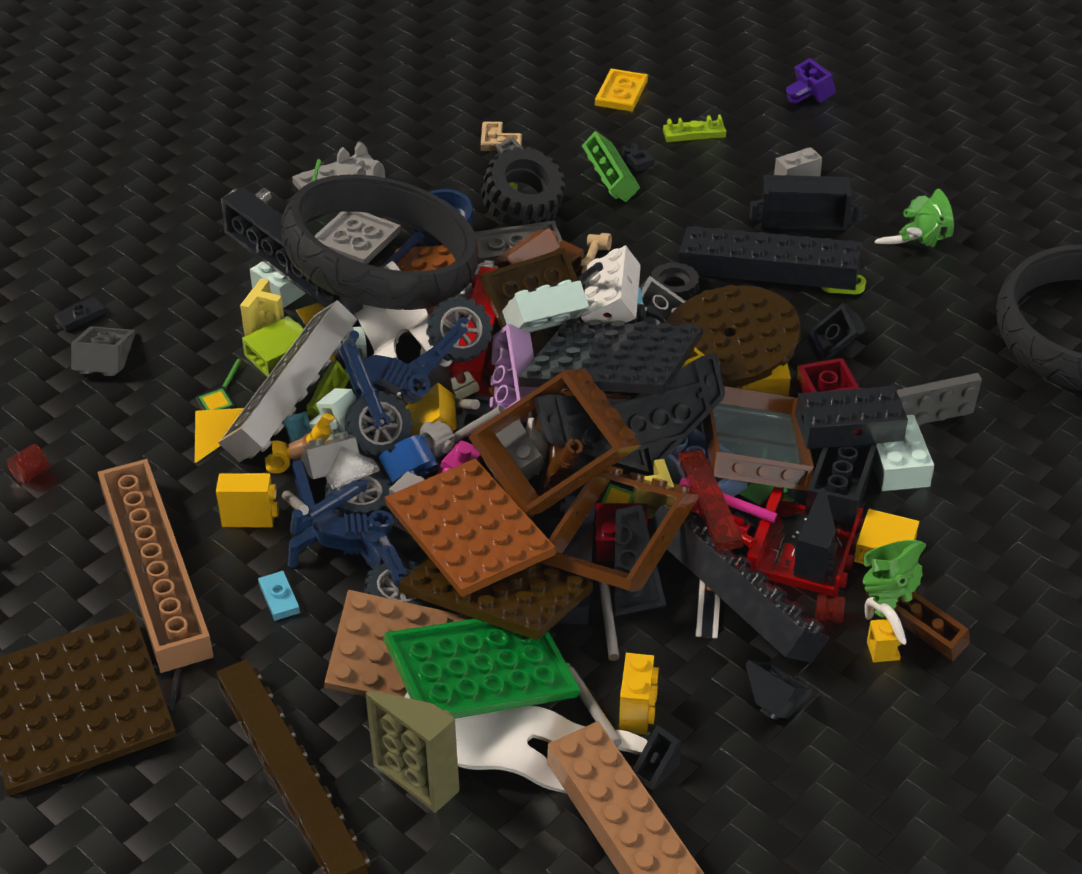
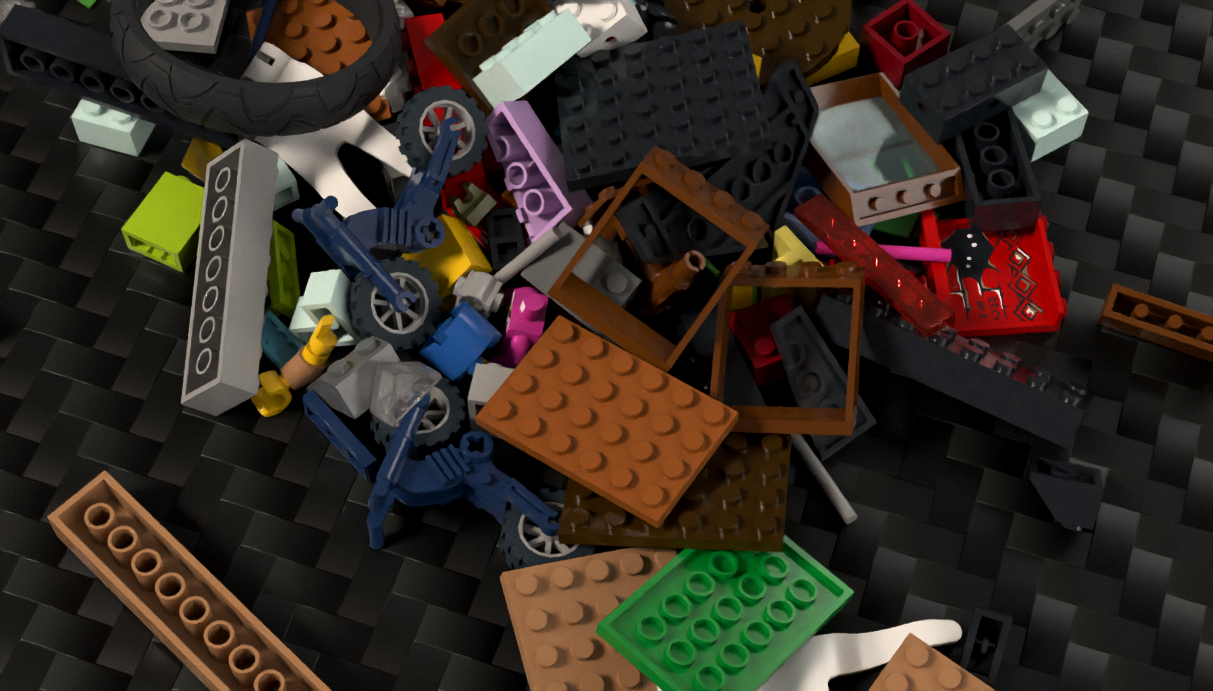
camera: 25 degrees left, 15 degrees up
yellow sticker [195,408,244,463] -> none
piece [196,359,241,410] -> none
yellow brick [216,473,279,527] -> none
light yellow bracket [240,278,284,336] -> none
medium azure plate [258,571,300,621] -> none
light grey bar [282,491,309,515] -> none
light grey bar [455,399,480,410] -> none
light grey bar [568,667,622,747] -> none
yellow brick [619,653,659,735] -> none
sticker [696,580,720,638] -> none
black slope [793,488,838,585] -> none
clear red wheel [815,594,845,623] -> none
yellow brick [854,509,919,566] -> none
bright green helmet [863,540,926,645] -> none
yellow brick [867,619,901,663] -> none

